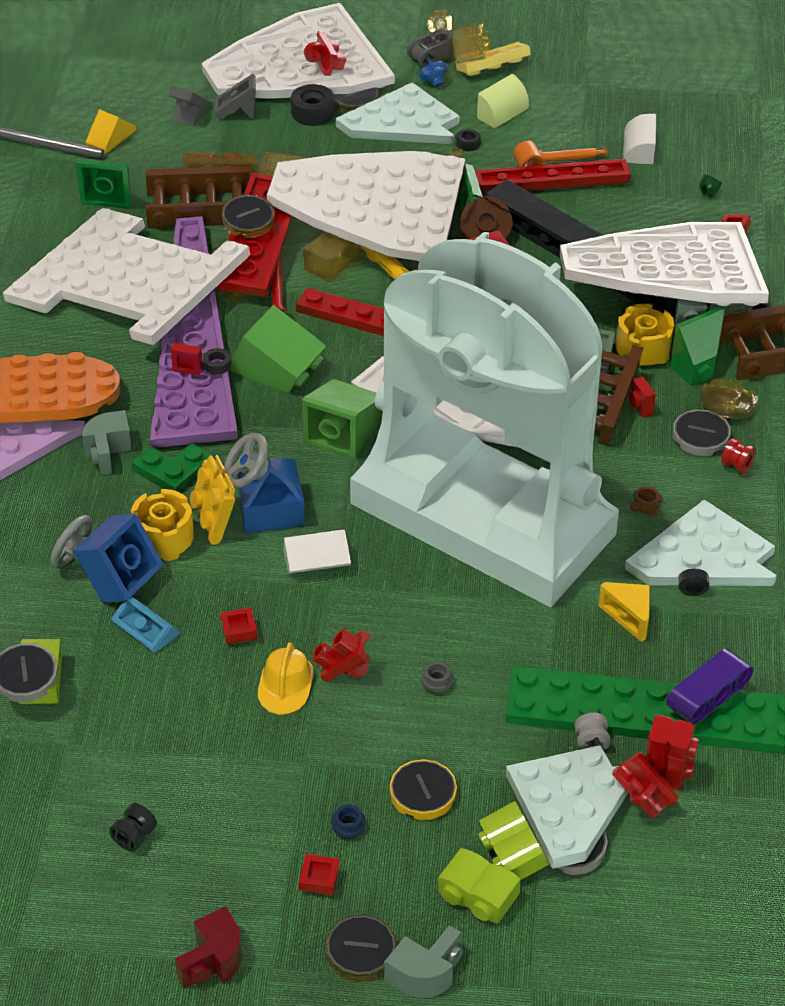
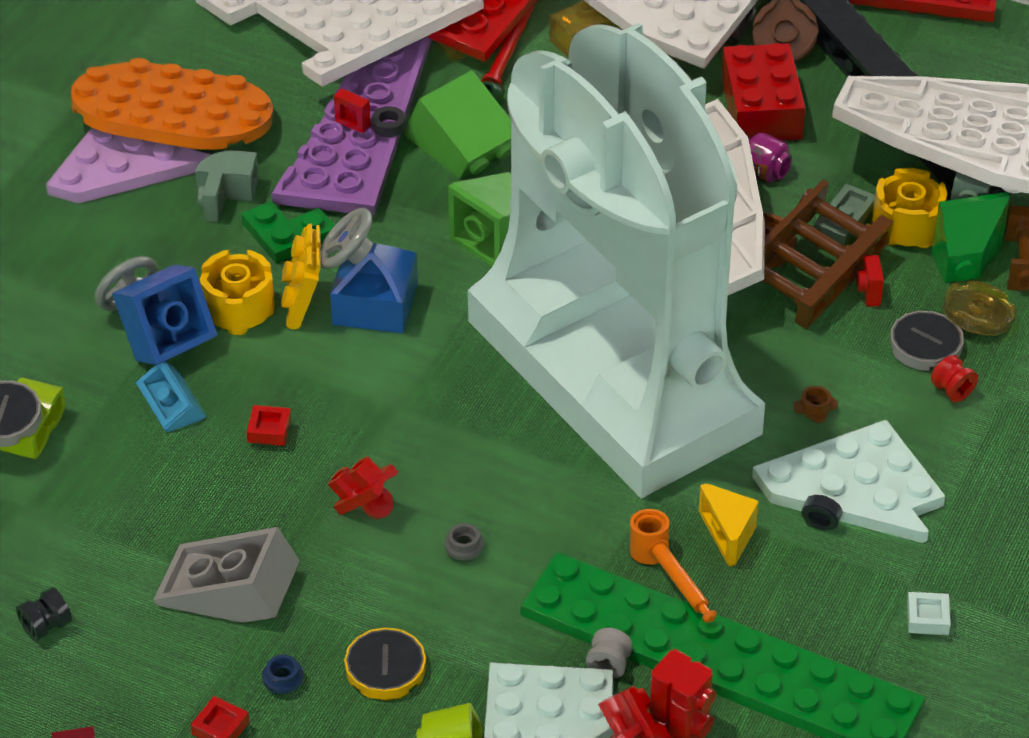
camera: 20 degrees right, 0 degrees up
yellow piece [258,642,314,715] -> none
white brick [283,529,351,574] -> none
dark purple beam [666,648,754,725] -> none
none -> light grey slope [153,527,300,623]
none -> orange piece [630,509,717,623]

